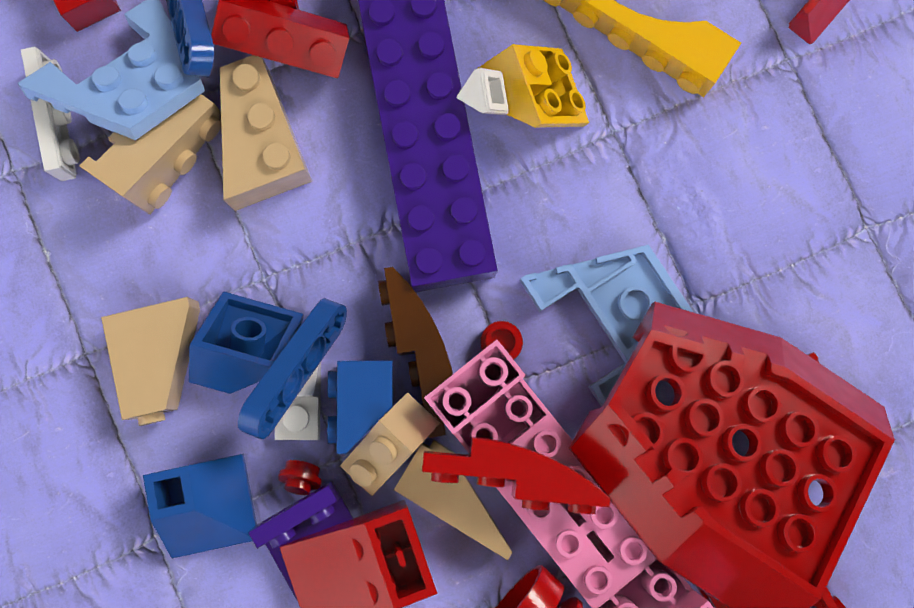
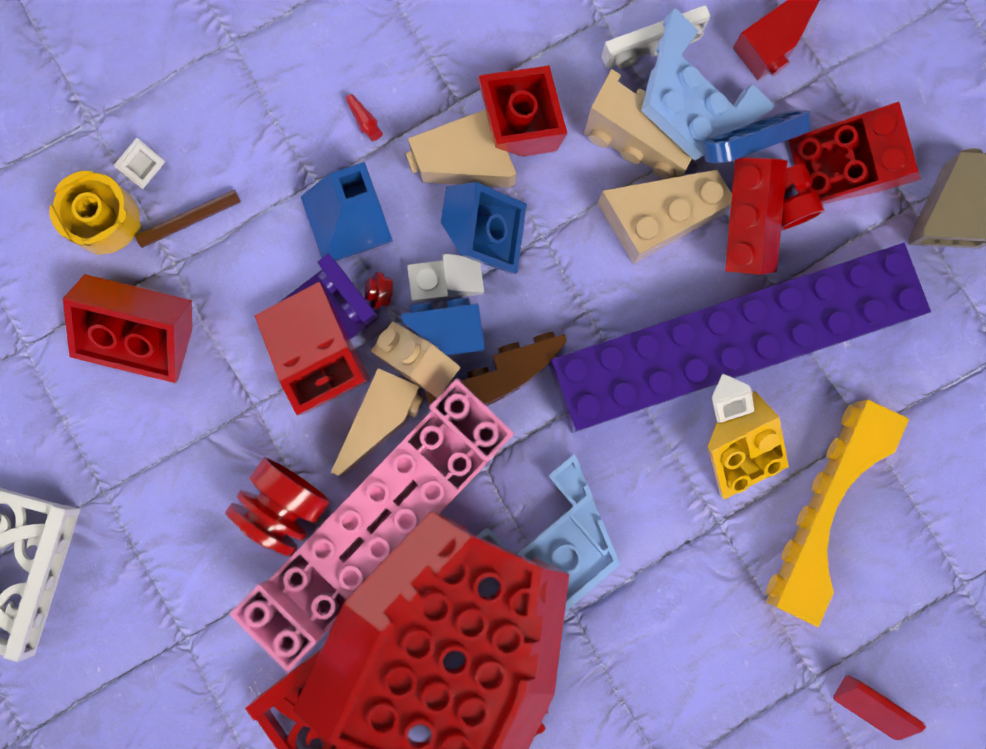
camera: 85 degrees right, 0 degrees up
blue beam [238,298,347,439] -> none
red slope [422,436,610,514] -> none
red plate [480,321,523,360] -> none
none -> red piece [346,94,383,142]
none -> red slope [478,65,568,157]

